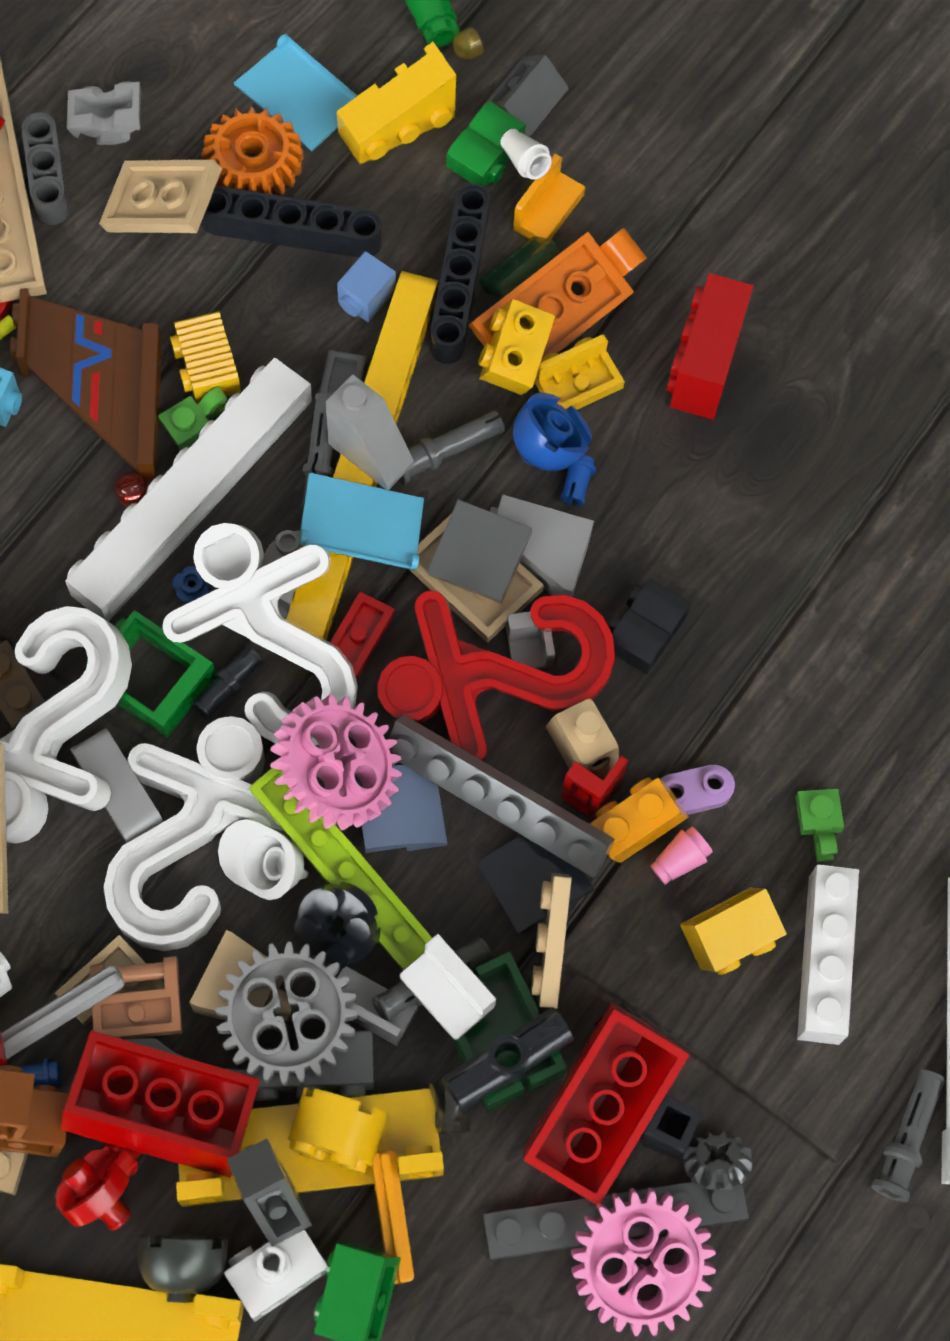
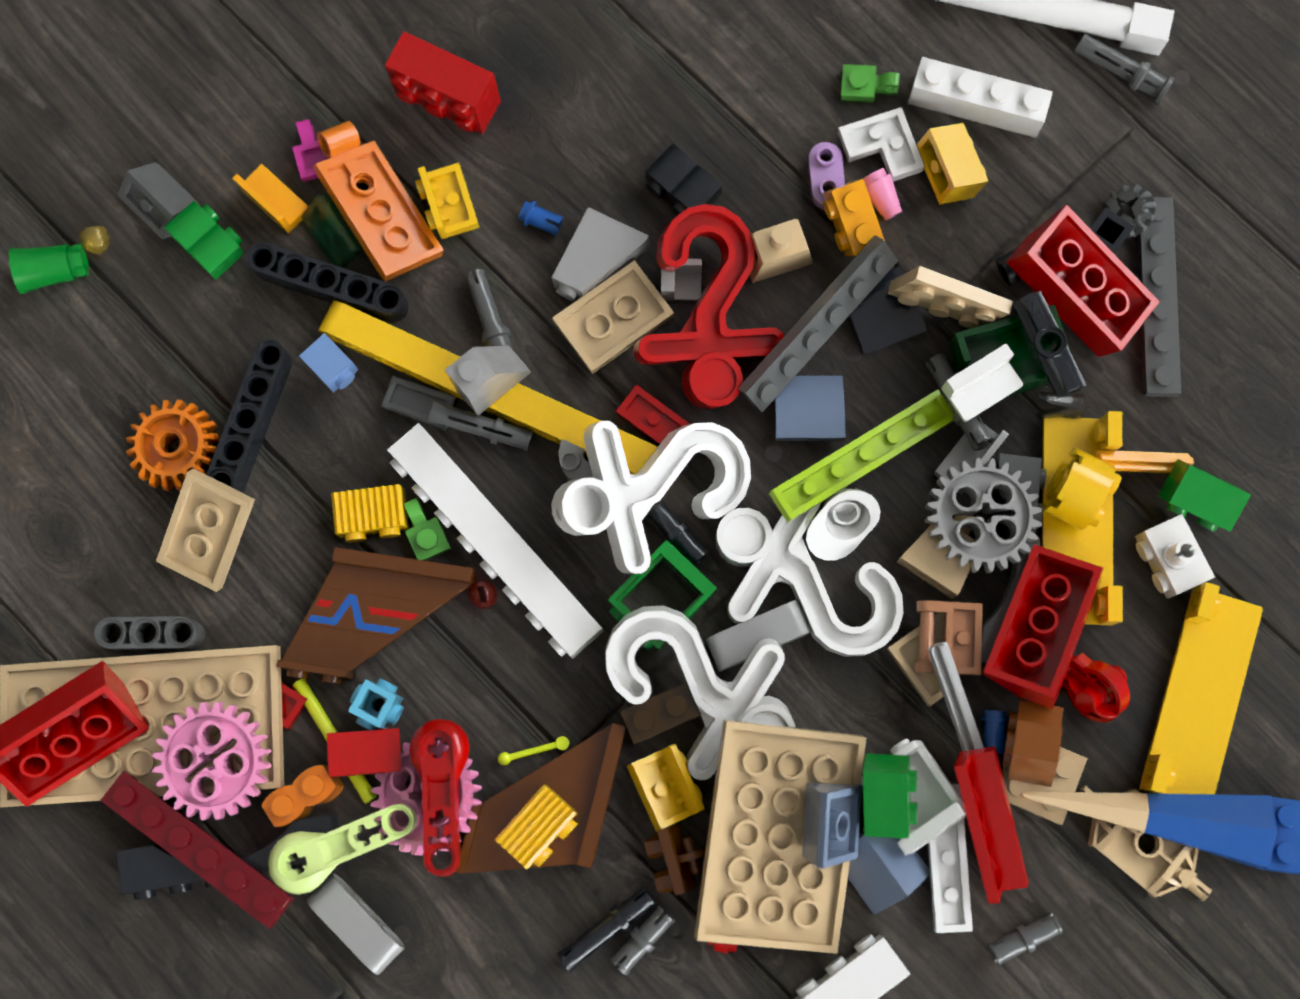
camera: 70 degrees left, 10 degrees up
light grey cylinder [67,81,141,145] -> none
pearl dark grey cylinder [138,1234,228,1303] -> none
blue plate [172,566,212,604] -> none
dark grey brick [227,1139,312,1247] -> none
medium azure piece [234,34,357,151] -> none
bright pink gear [270,694,402,830] -> none
black plate [294,882,381,969] -> none
medium azure piece [298,473,424,570] -> none
yellow wedge [337,42,456,165] -> none
dark grey tile [427,500,533,604] -> none
yellow brick [478,299,555,395] -> none
white cone [501,129,552,180] -> none
blue cylinder [513,392,592,472] -> none
red panel [560,756,629,821] -> none
bright pink gear [571,1187,716,1336] -> none
none -> dark pink plate [292,119,329,182]
none -> white plate [837,107,924,181]

